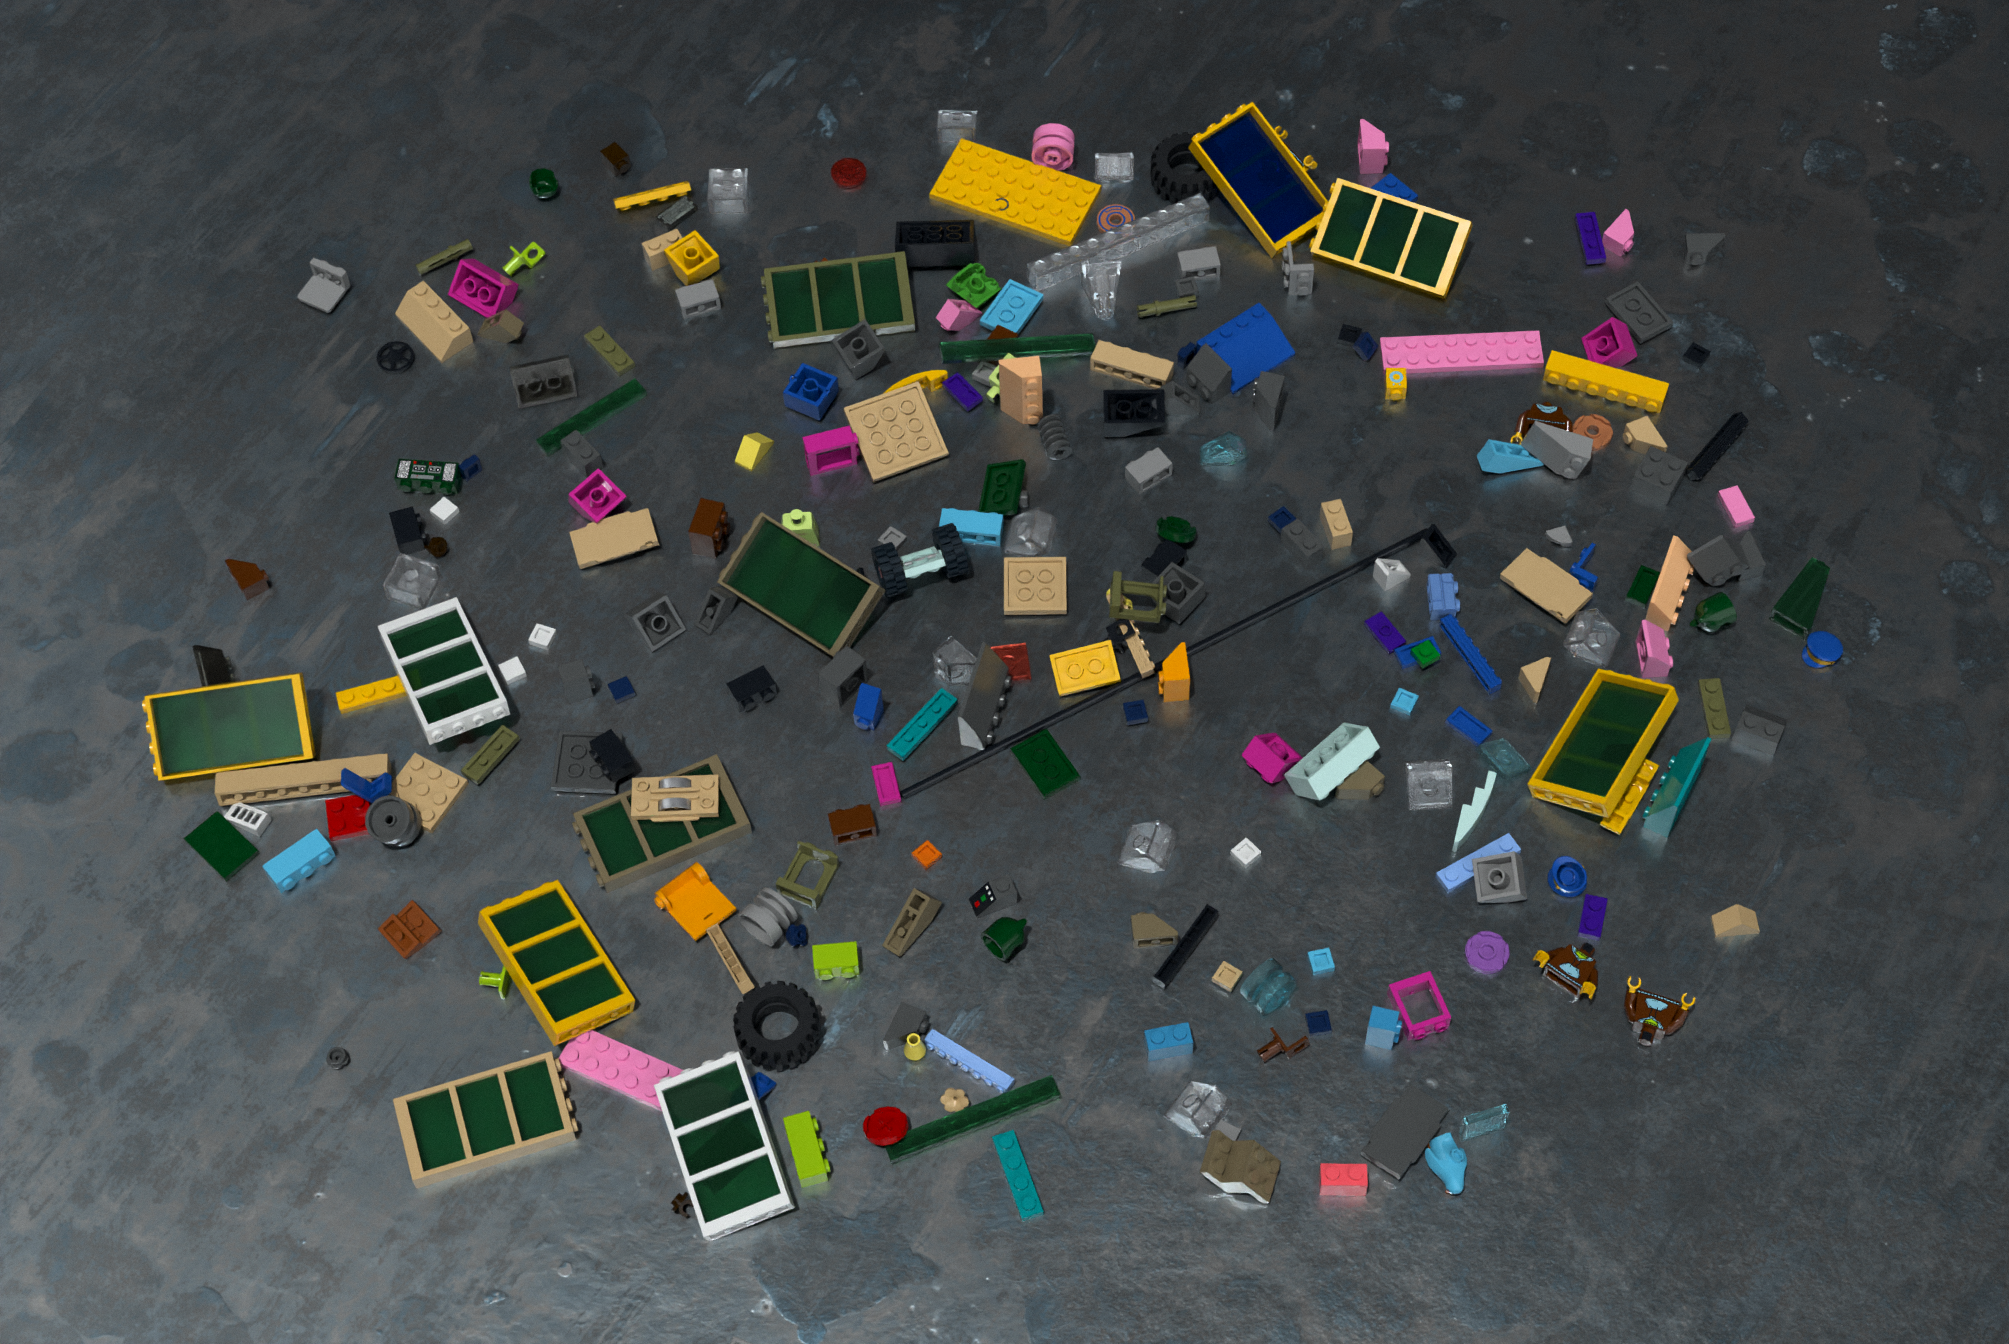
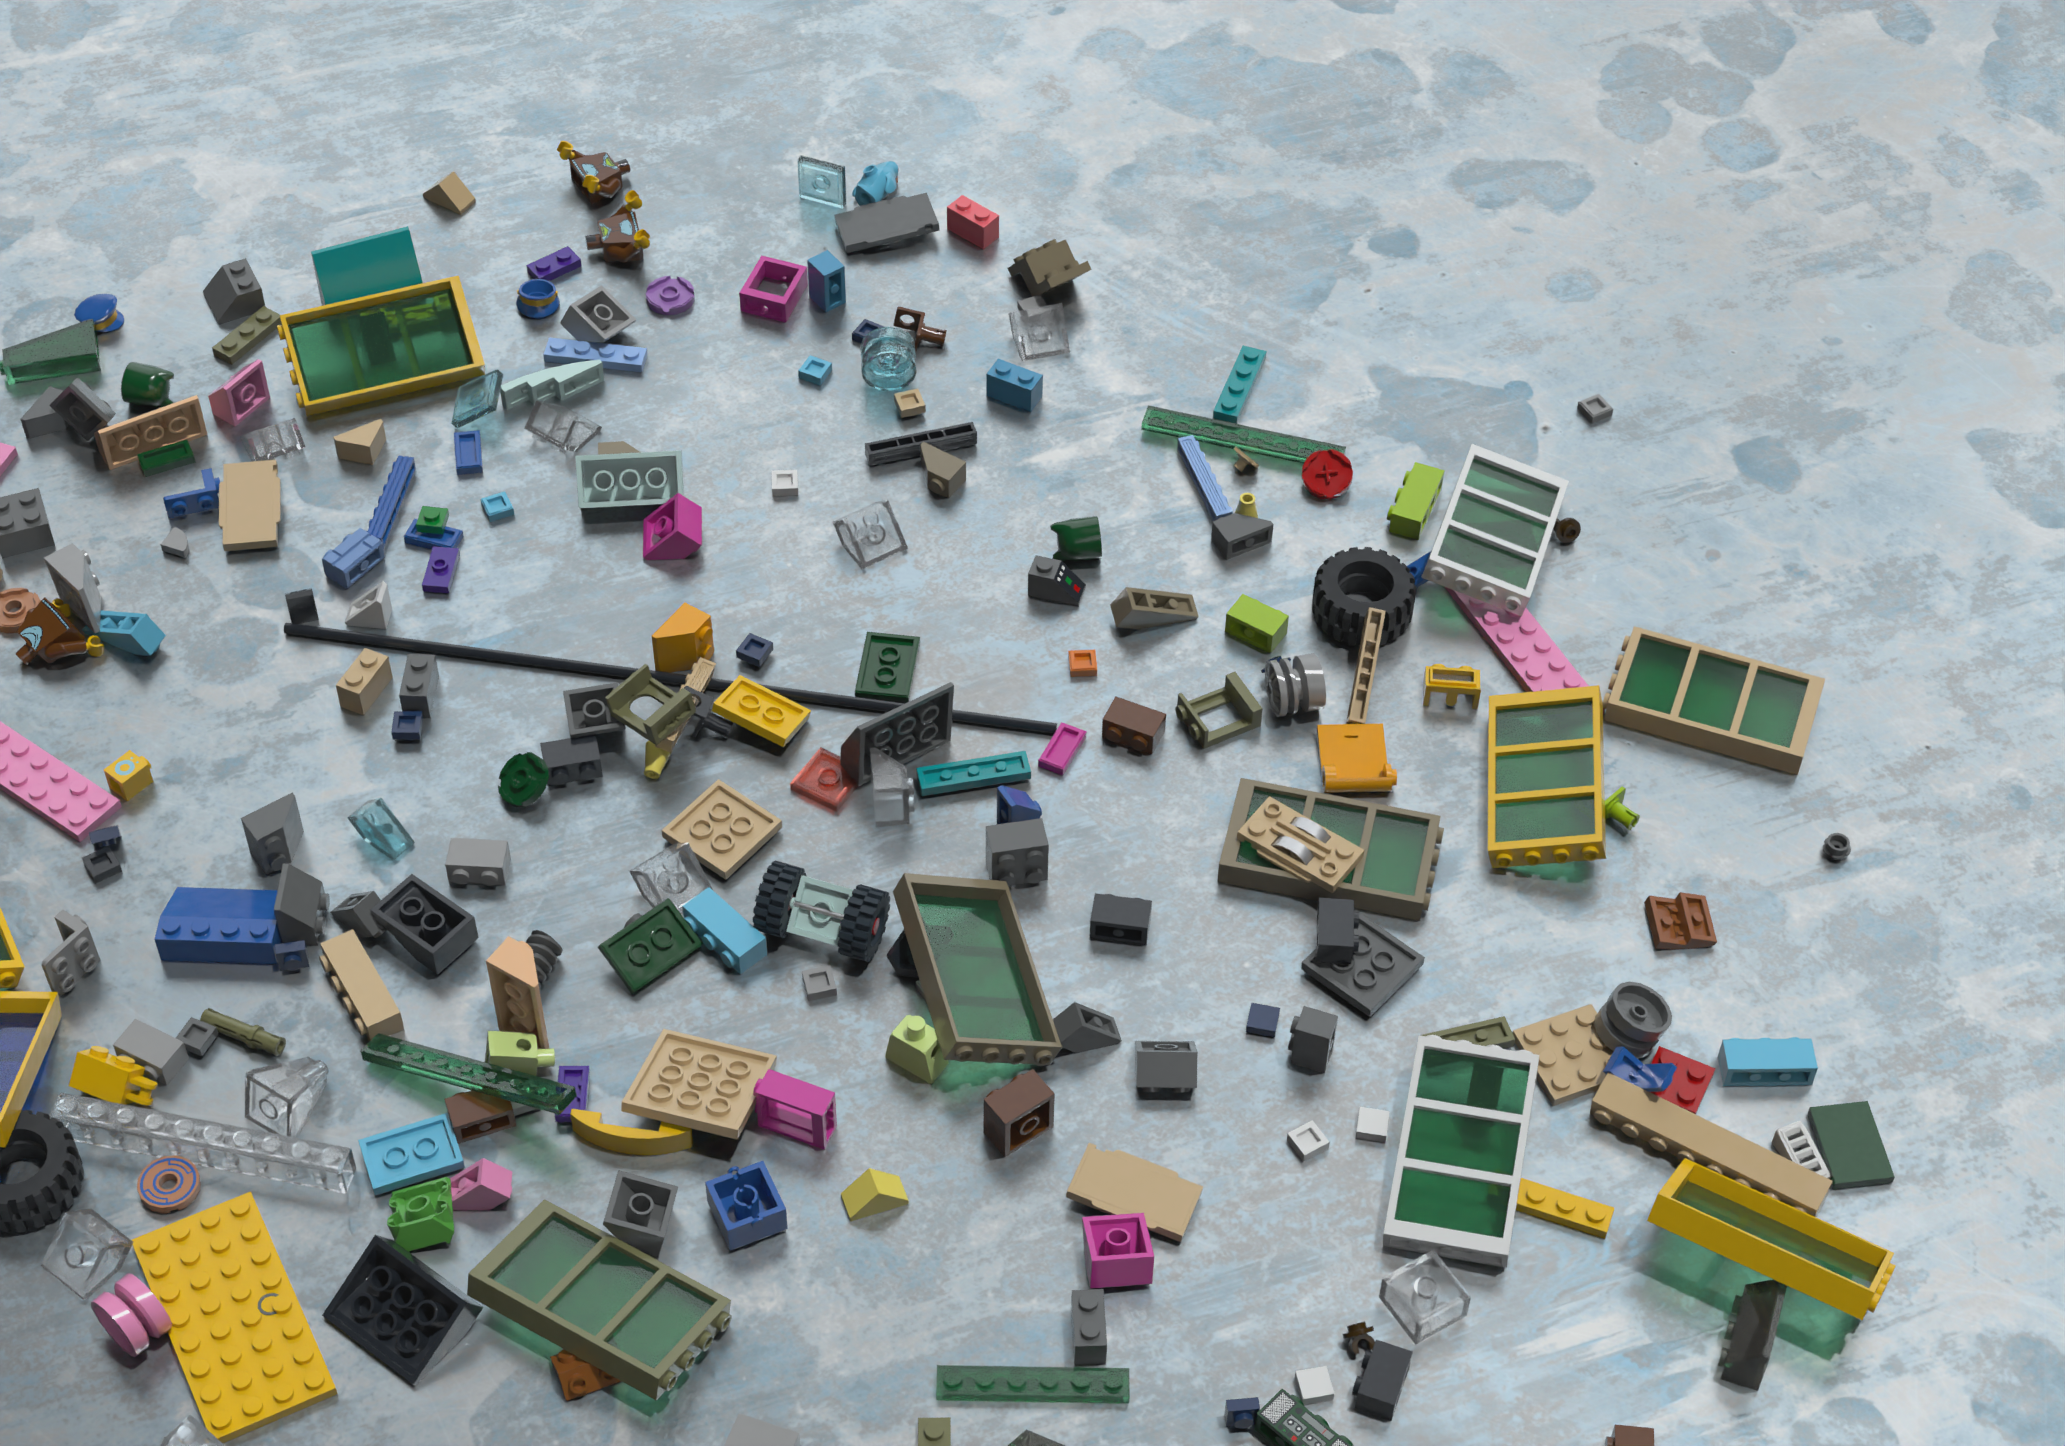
camera: 145 degrees left, 10 degrees down
none -> yellow brick [69,1046,157,1106]
none -> yellow window [1423,664,1481,709]

